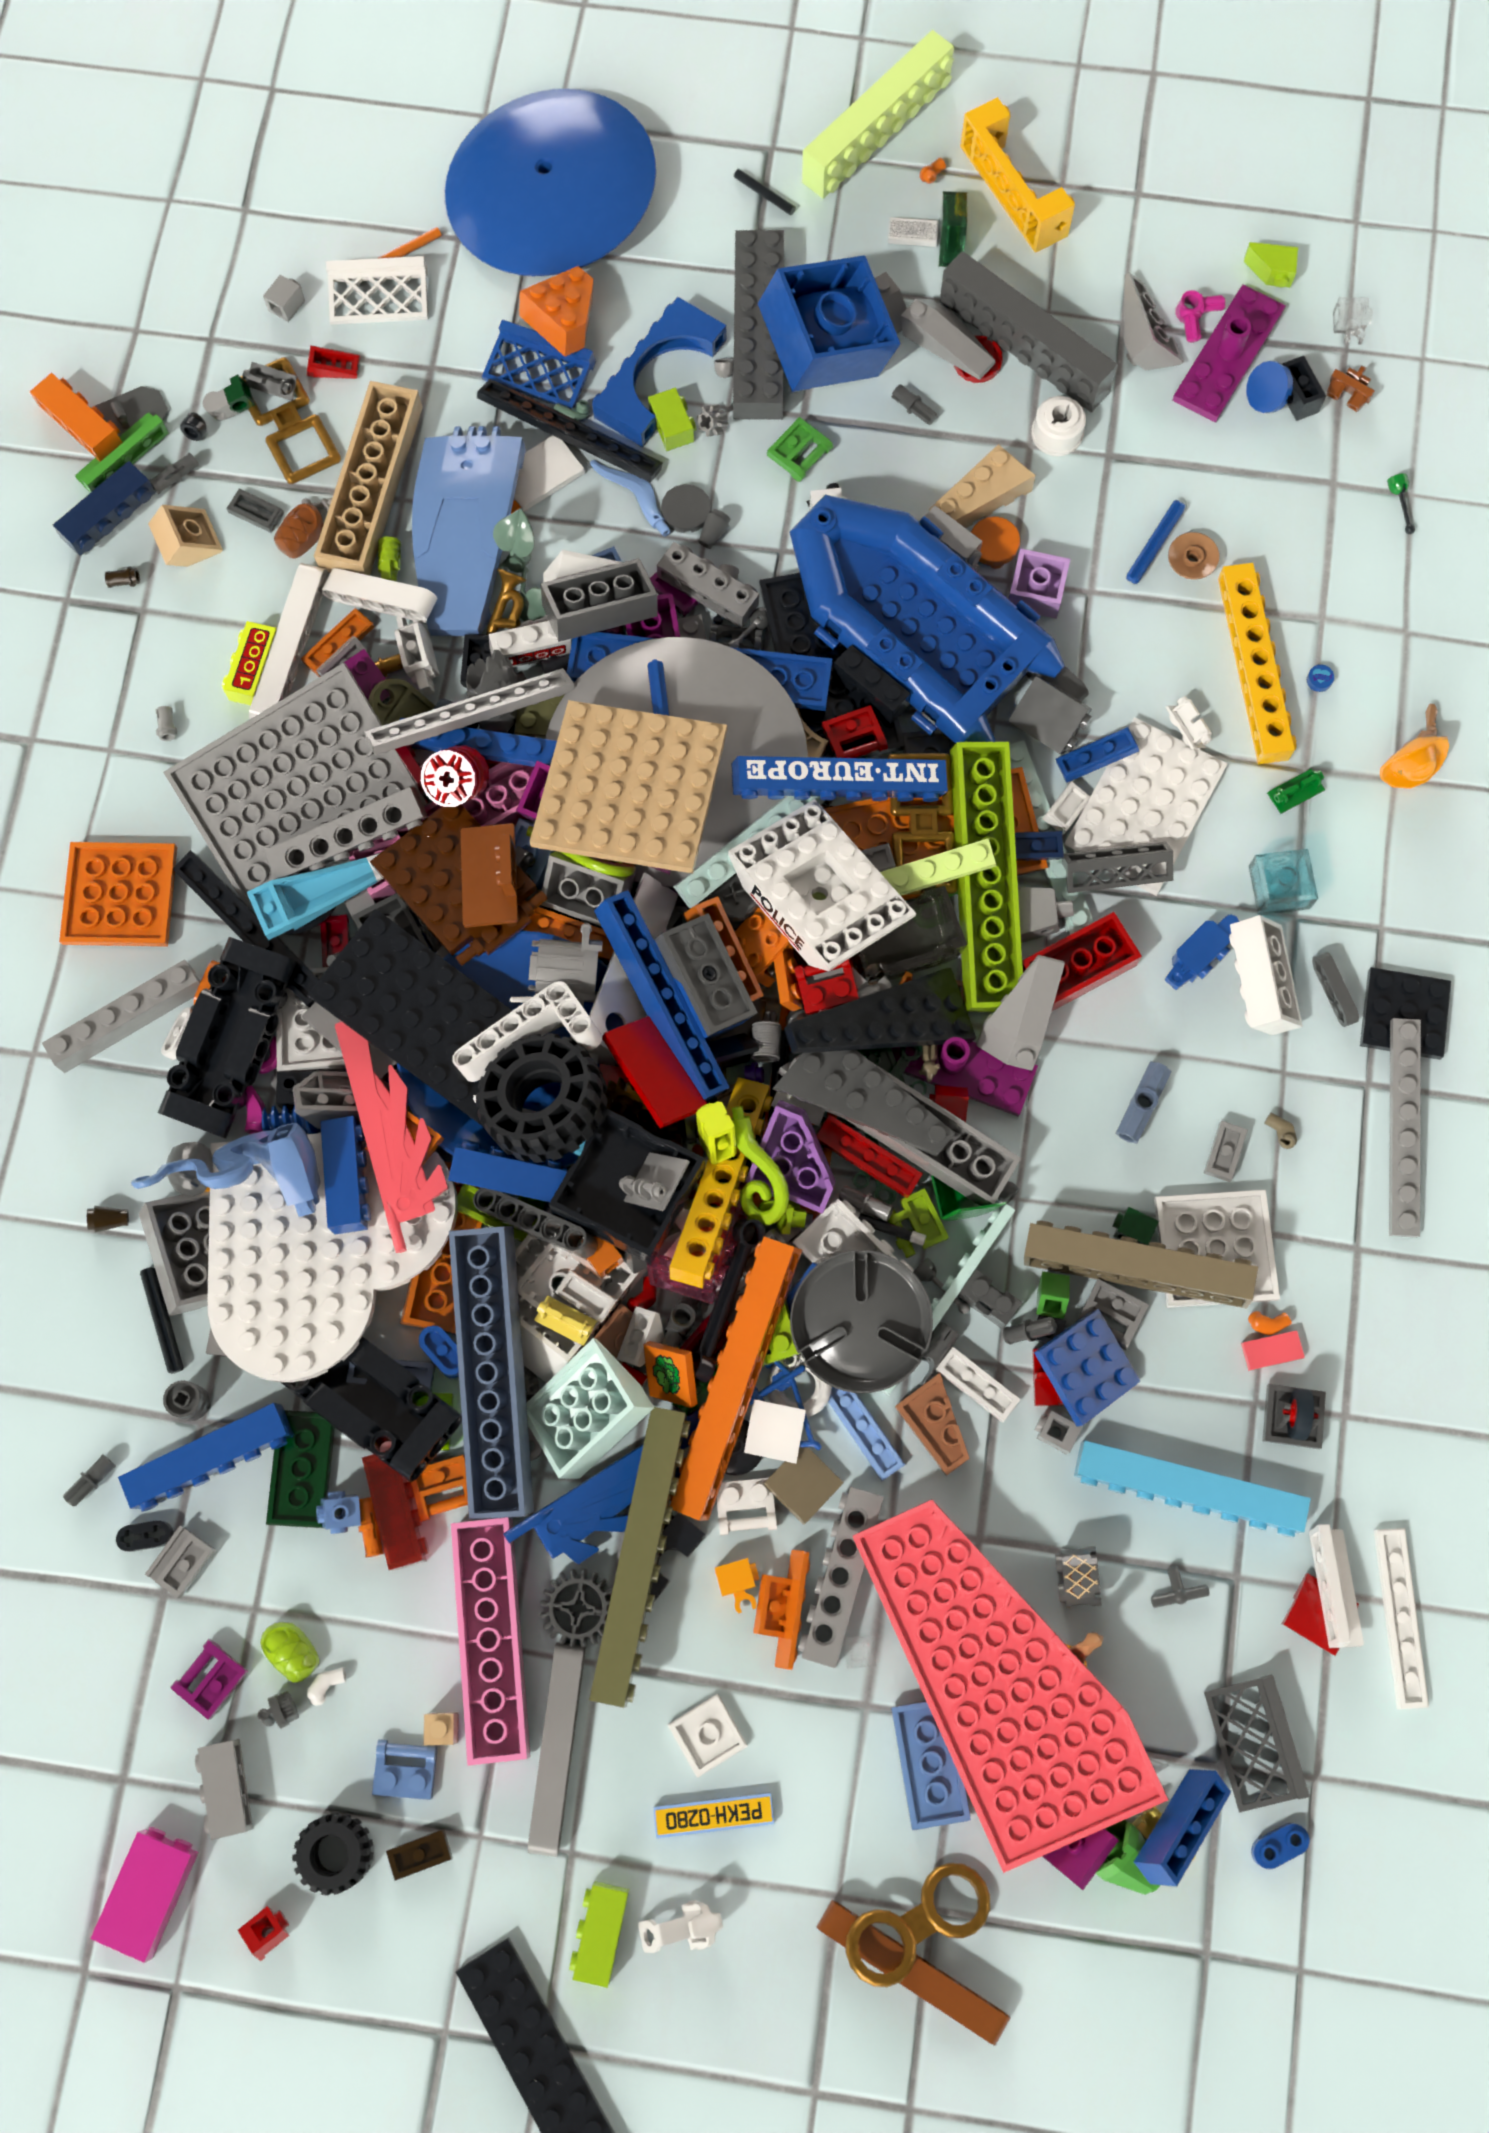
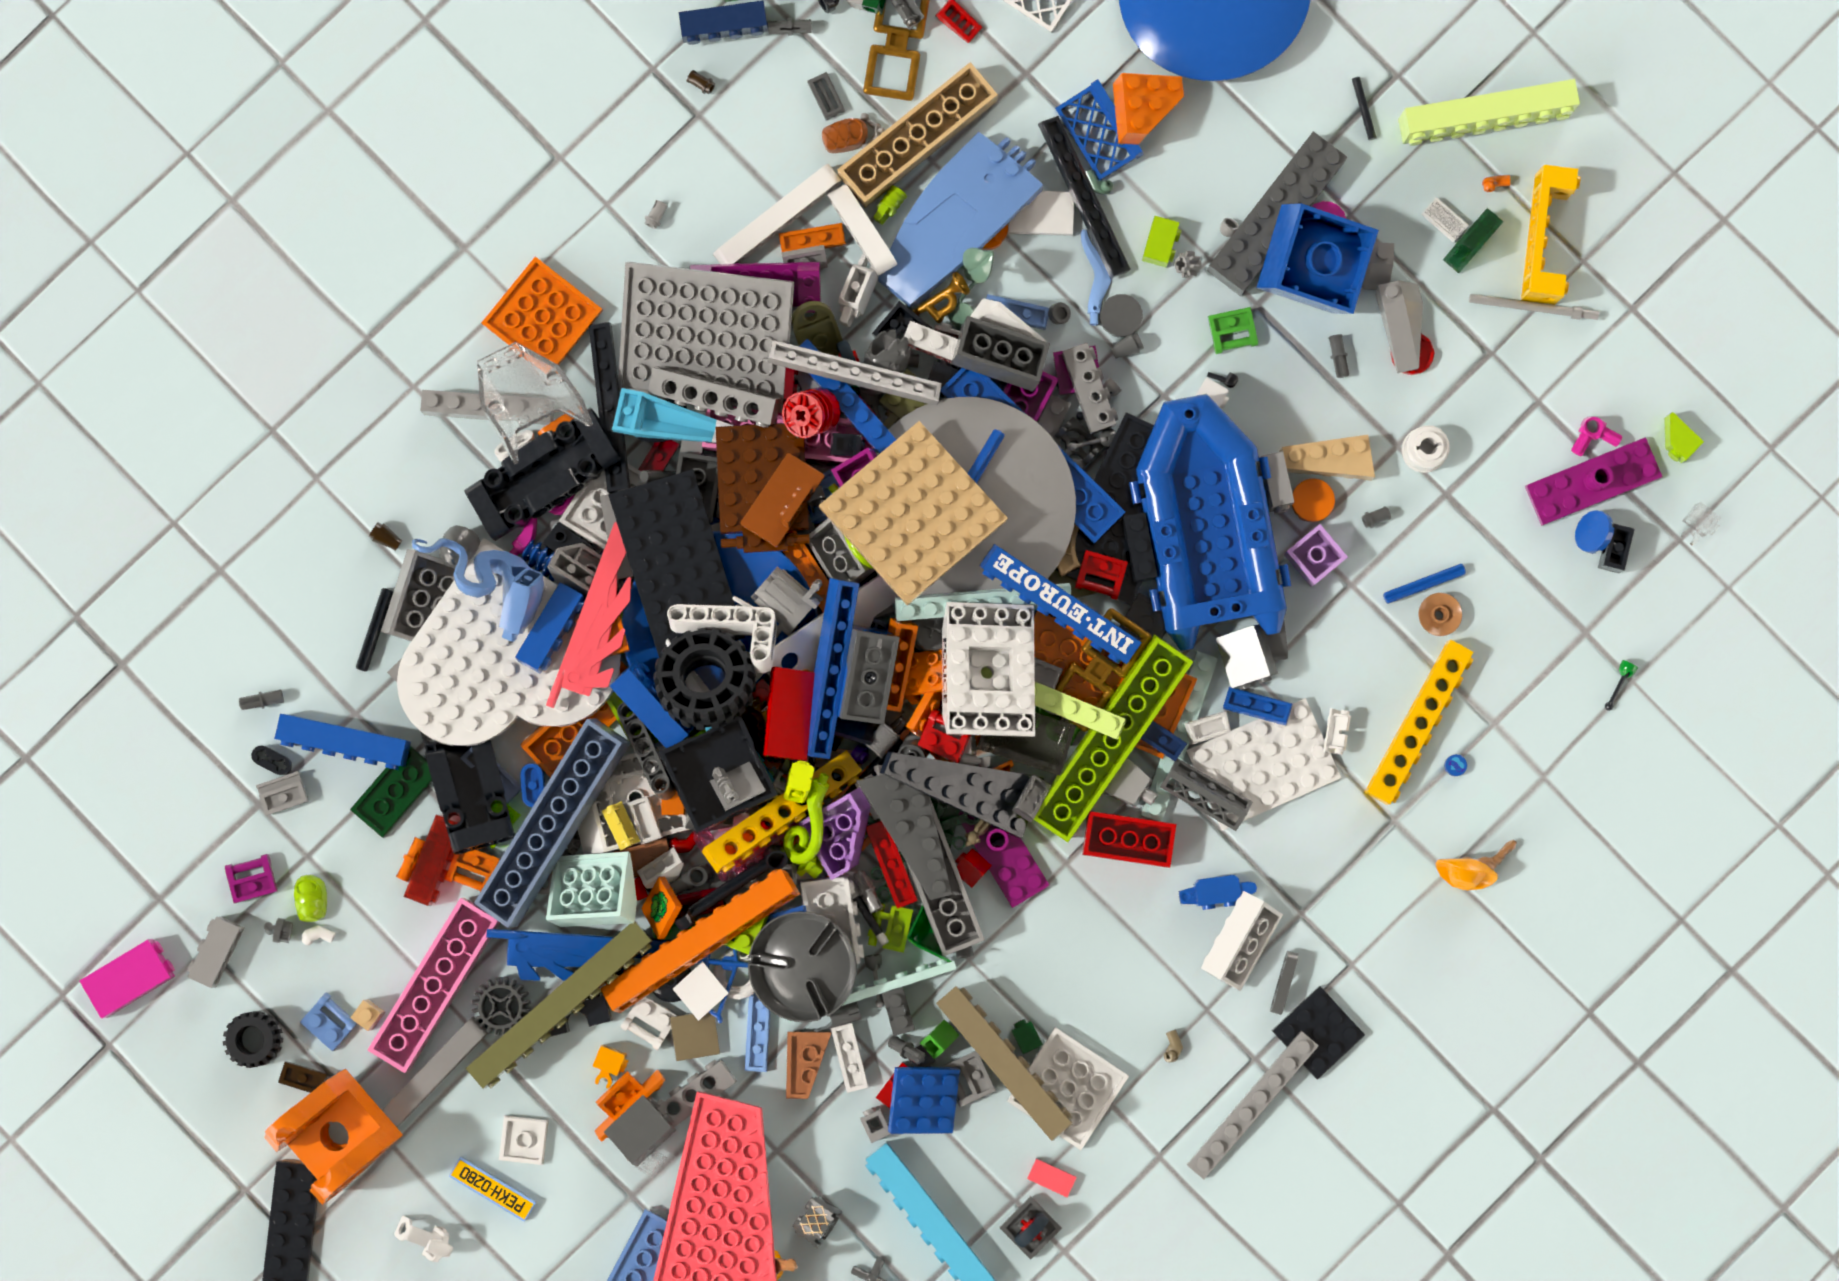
camera: 35 degrees right, 10 degrees up
tan slope [148,505,223,567] -> none
dark grey wheel [163,1380,210,1421] -> none
brick [222,621,277,705] -> none
red brick [237,1906,290,1961] -> none
medium blue brick [316,1491,361,1534] -> none
pearl gold pin [374,653,403,678] -> none
lime brick [569,1881,629,1988] -> none
blue arch [592,297,727,448] -> none
dark grey brick [939,251,1118,413] -> none
light grey wedge [976,955,1065,1071] -> none
sand blue piece [1115,1061,1172,1144] -> none
light grey wedge [1124,272,1184,370] -> none
light grey plate [1204,1121,1248,1182] -> none
clear light blue brick [1248,849,1319,915] -> none
orange arm [1248,1311,1292,1335] -> none
green hinge [1267,769,1325,814] -> none
dark orange hips [1326,365,1375,412] -> none
none -> orange brick [264,1068,403,1205]
none -> clear windscreen [477,342,593,464]
none -> dark grey brick [604,1095,676,1167]
none -> black bracket [830,433,865,456]
none -> flat silver plate [1012,774,1051,822]
none -> dark grey tile [1048,302,1071,325]
none -> dark grey pin [1362,506,1391,528]
none -> light grey bar [1469,294,1599,320]

